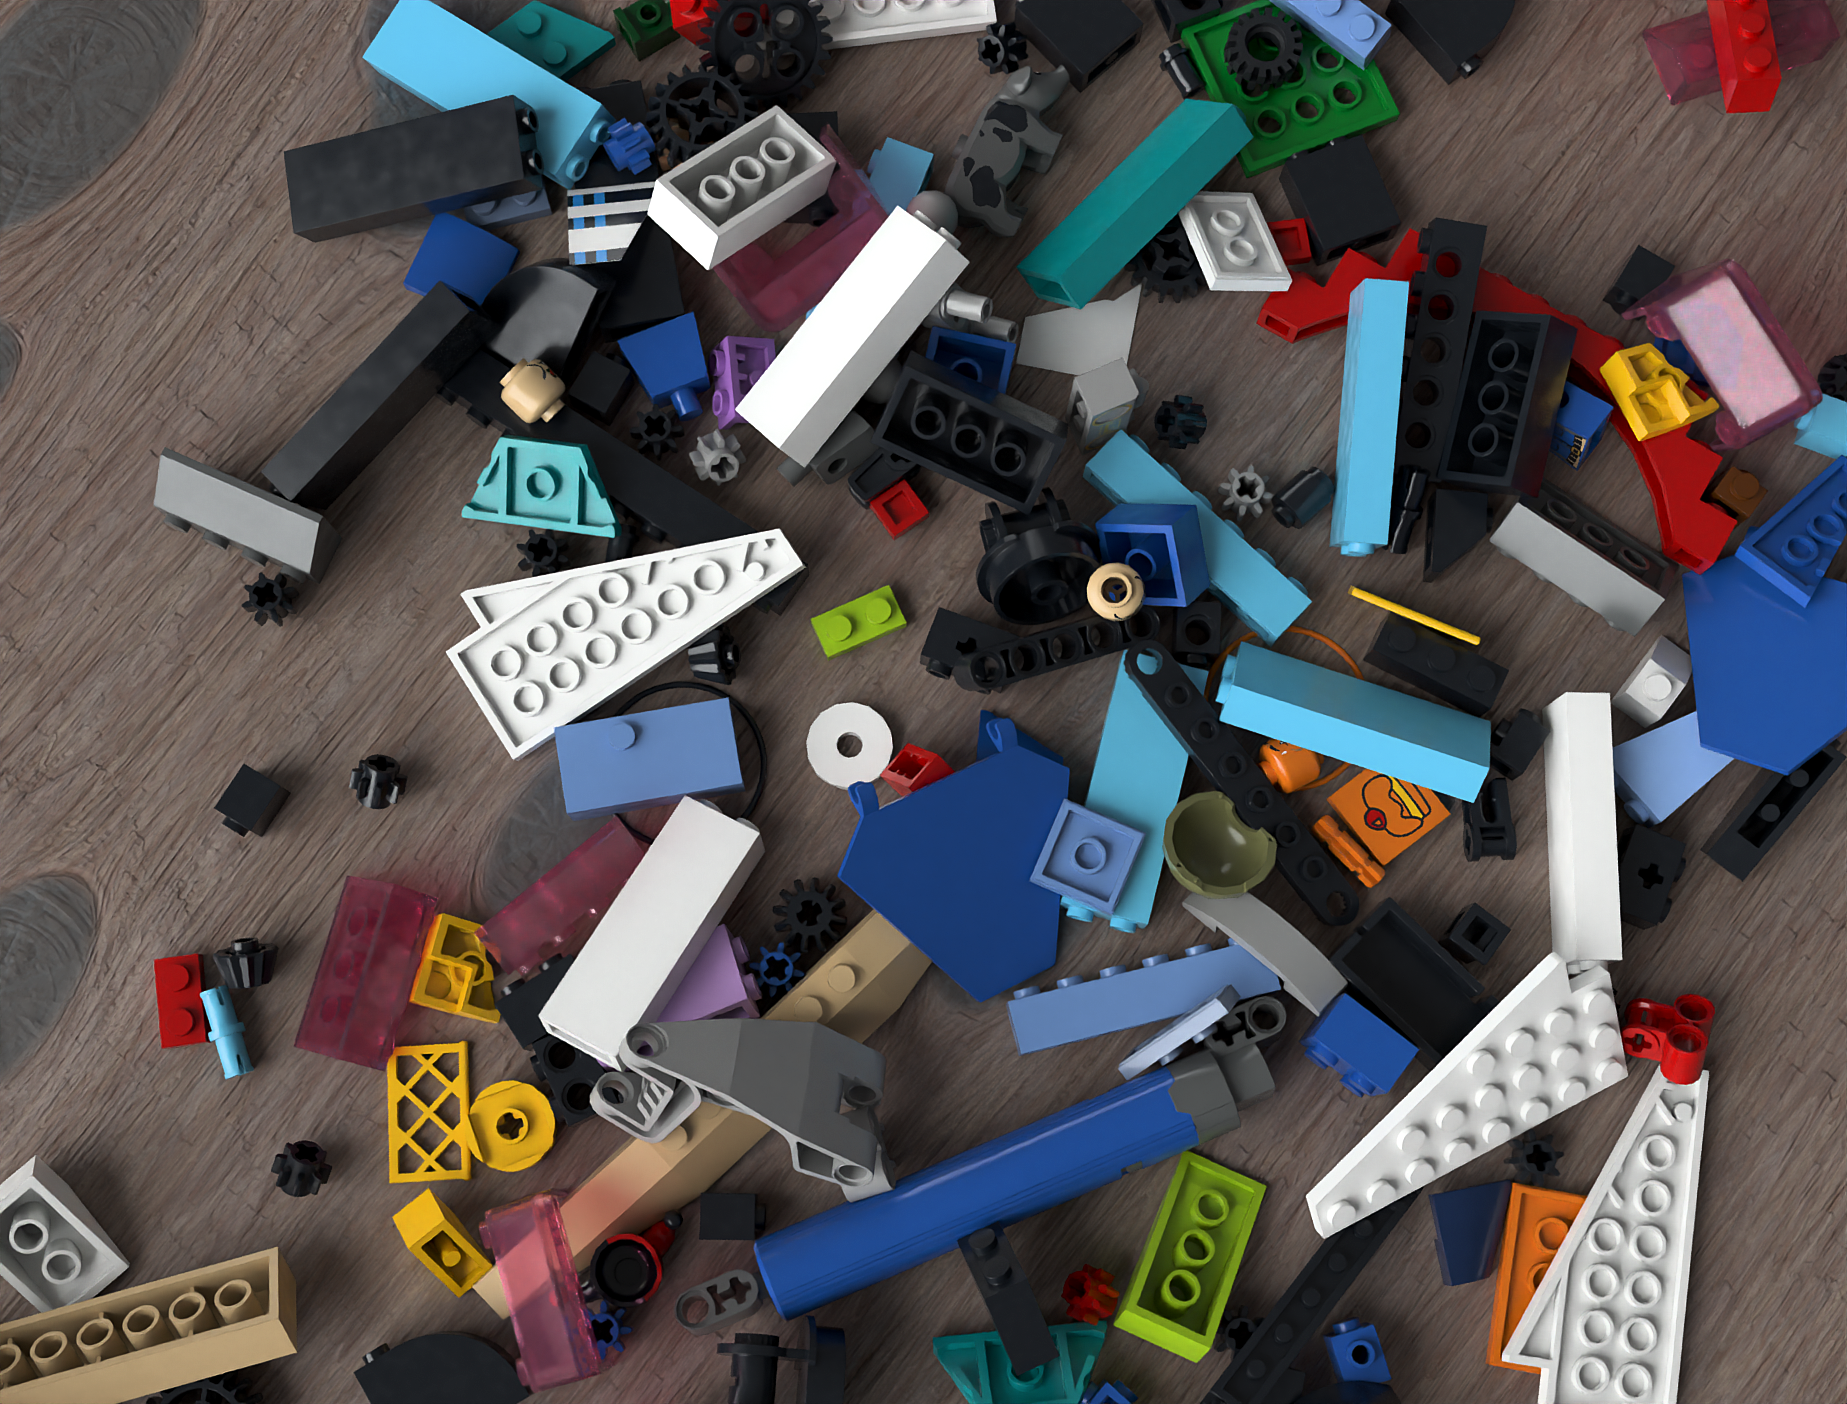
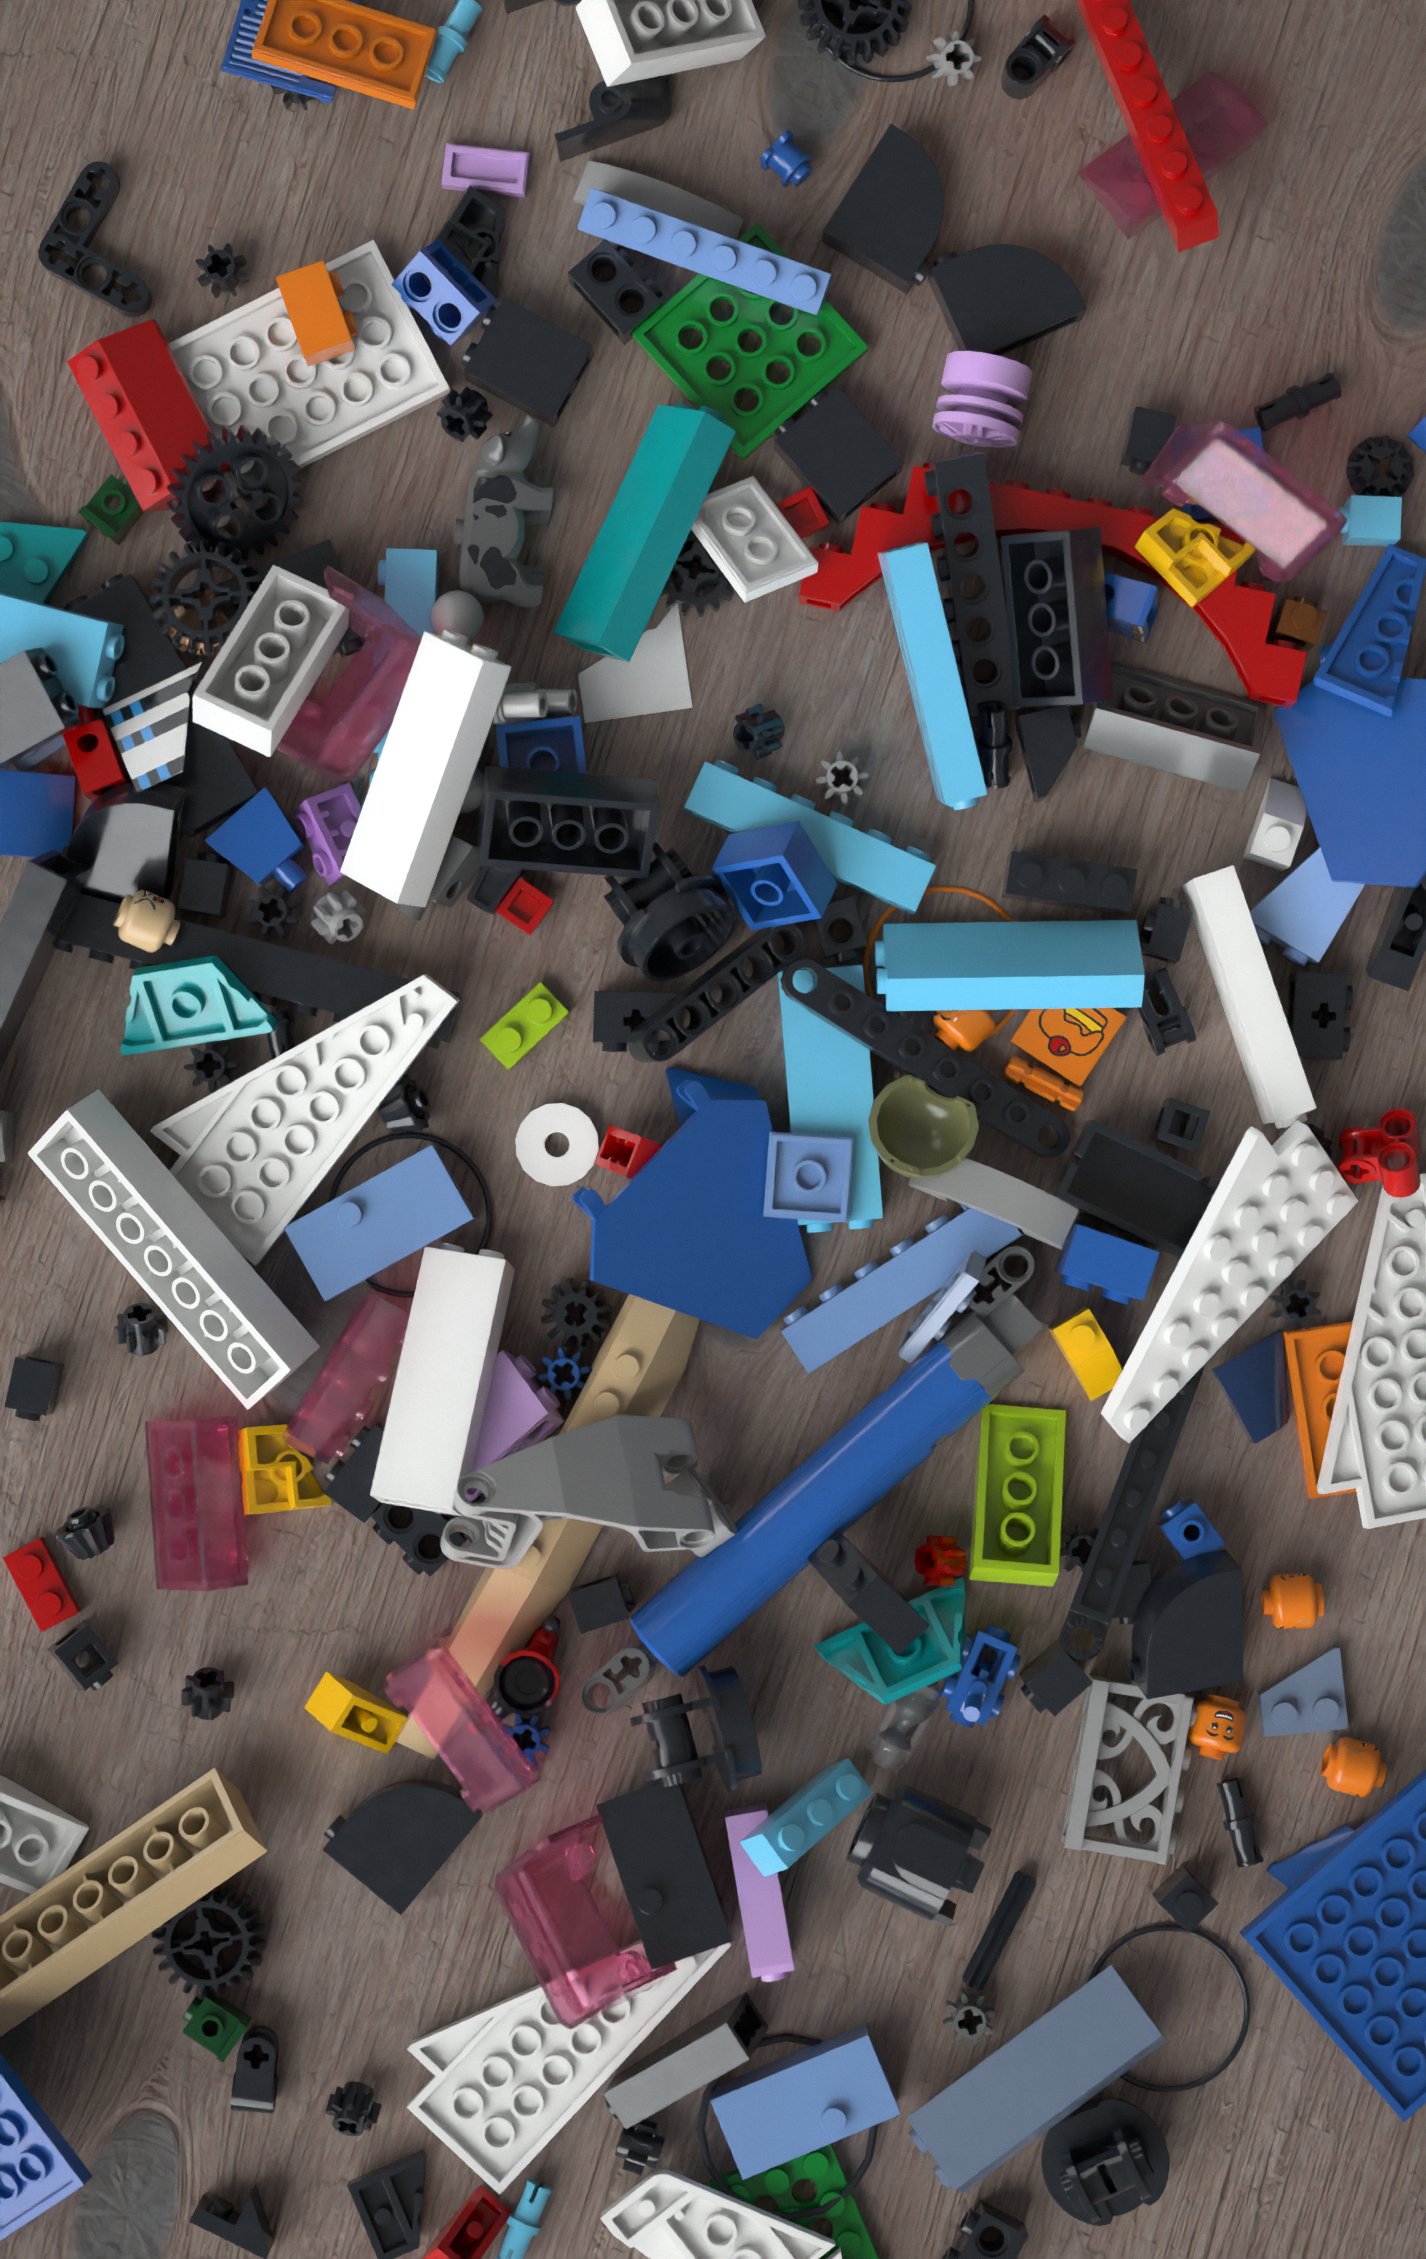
camera: 15 degrees left, 10 degrees up
medium azure pin [200,985,254,1080] -> none
yellow window [387,1041,472,1183] -> none
yellow plate [465,1080,558,1172] -> none
blue gear [603,118,656,175] -> none
light grey piece [1065,357,1149,455] -> none
tan head [1087,562,1146,621] -> none
black pin [1159,43,1206,100] -> none
black tyre [1224,7,1303,92] -> none
black brick [1271,467,1335,529] -> none
yellow window [1347,585,1481,645] -> none
none -> white brick [28,1089,320,1410]
none -> black brick [47,1622,118,1691]
none -> red torso [63,705,132,802]
none -> black brick [927,244,1087,356]
none -> lavender wheel [932,351,1033,448]
none -> yellow slope [1048,1307,1123,1401]
none -> black pin [1254,373,1342,432]

